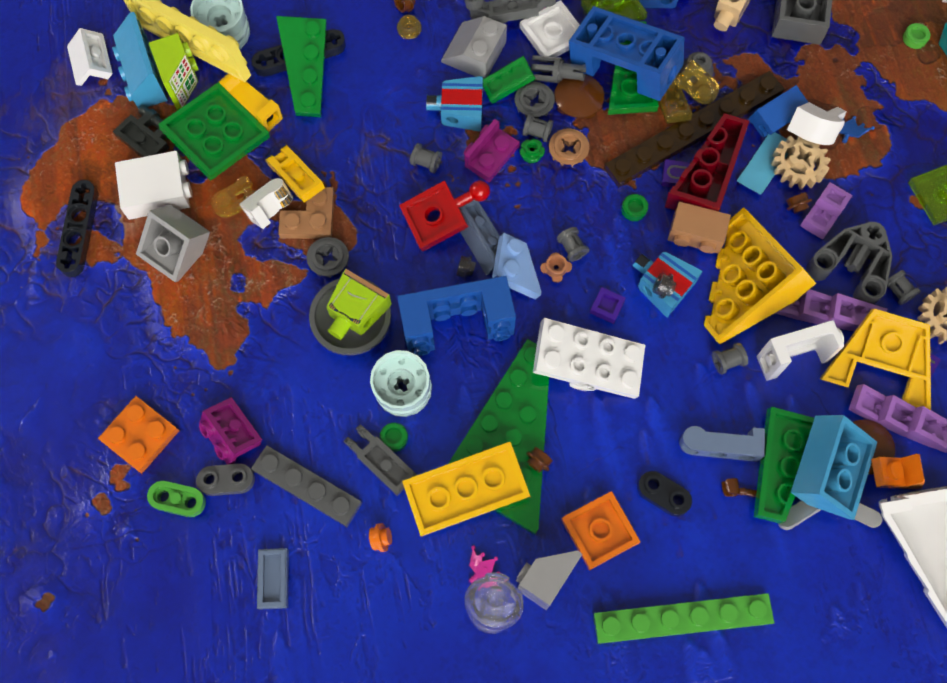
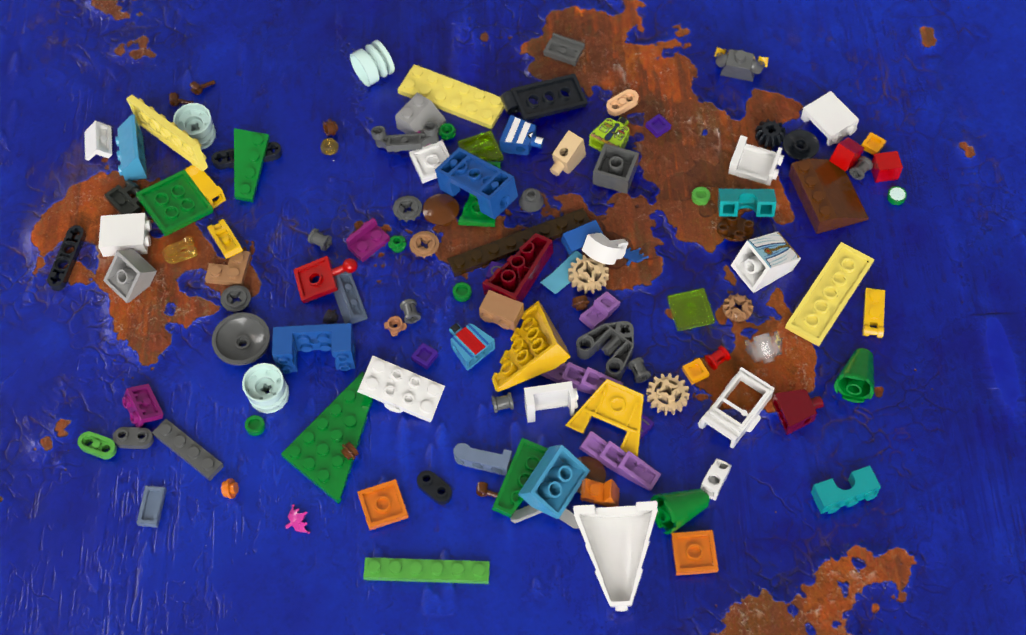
camera: 10 degrees right, 10 degrees down
orange plate [98,396,180,474] -> none
lime slope [149,33,199,110] -> none
white leg [239,178,293,229] -> none
lime torso [327,269,392,340] -> none
dark grey hinge [343,425,417,496] -> none
yellow plate [402,442,531,536] -> none
torso [426,76,483,131] -> none
light grey slope [441,16,507,79] -> none
clear cone [464,573,523,634] -> none
green plate [483,56,536,104] -> none
light blue wing [492,233,541,300] -> none
light grey slope [516,550,582,610] -> none
dark grey bush [523,114,554,143] -> none
dark grey arm [531,55,586,83] -> none
clear smoke plate [652,273,676,299] -> none
clear yellow plate [658,81,692,124] -> none
clear yellow plate [674,60,719,105] -> none

